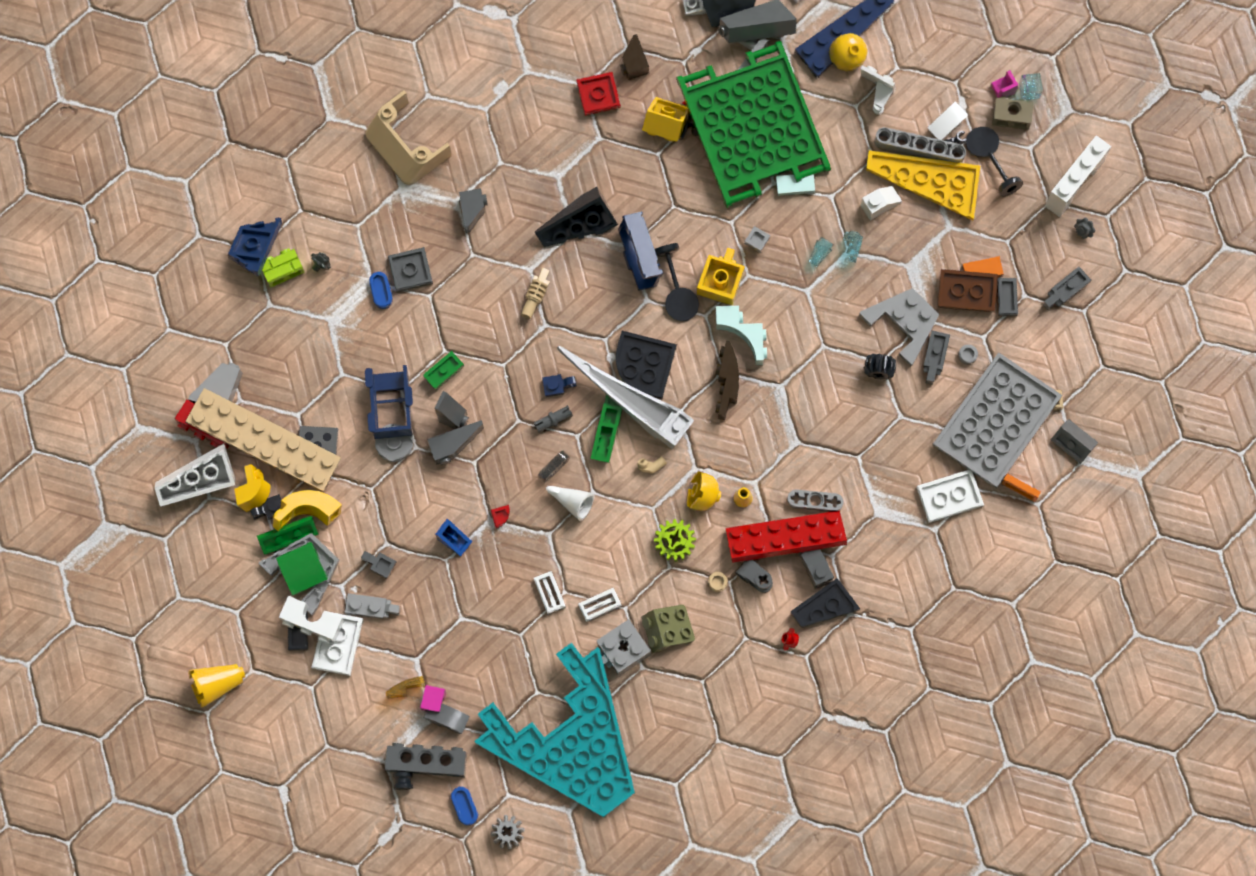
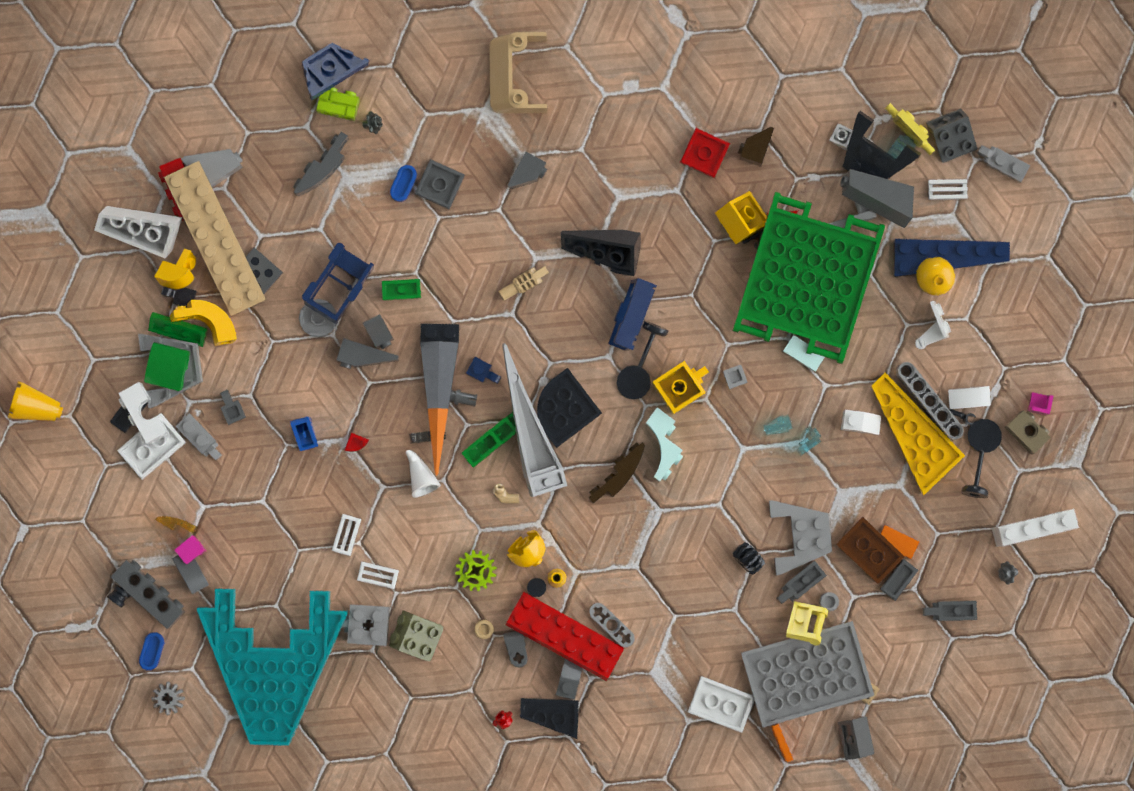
camera: 35 degrees right, 10 degrees up
clear light blue brick [1019,73,1043,100] -> none
none -> dark grey slope [293,132,349,196]
none -> plate [420,323,459,476]
none -> black tile [527,578,546,597]
none -> light yellow plate [786,602,828,645]

